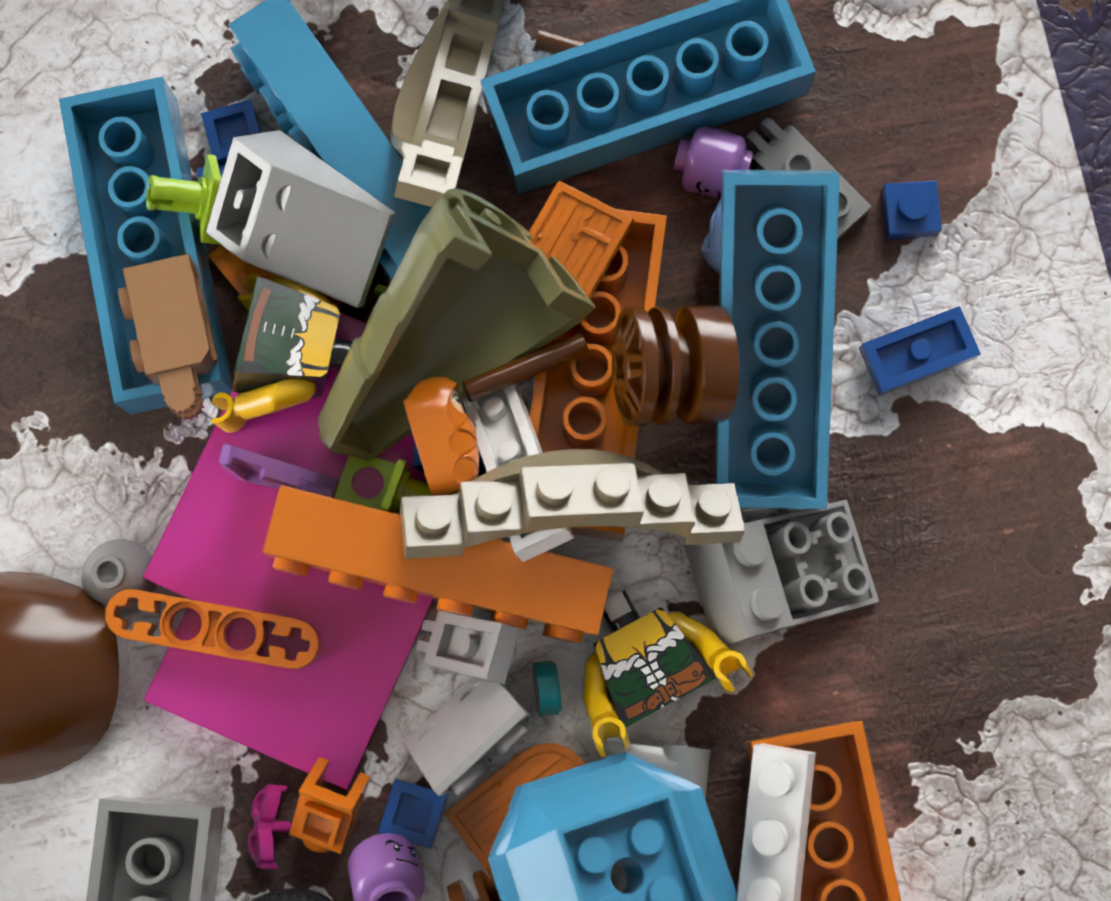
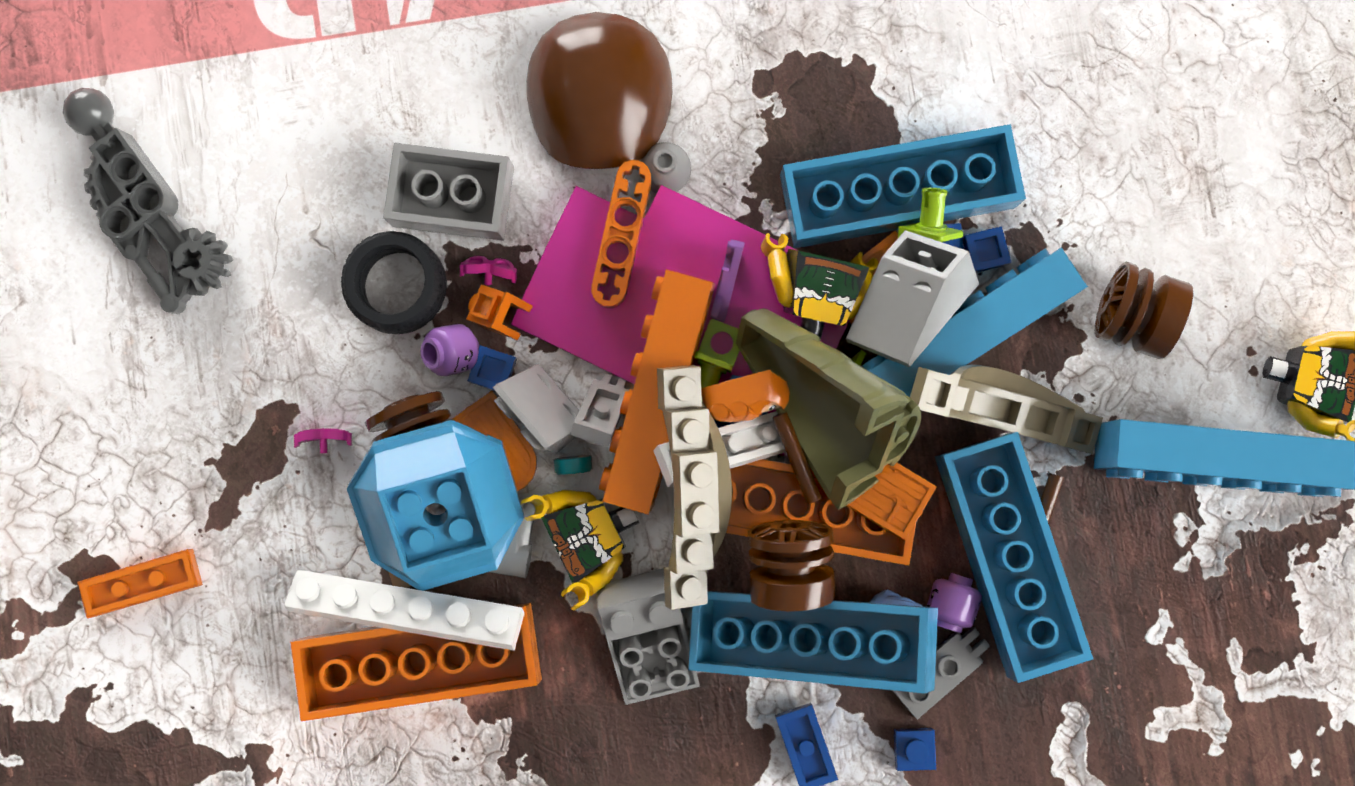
camera: 90 degrees right, 5 degrees up
medium nougat hinge [118,254,218,421] -> none

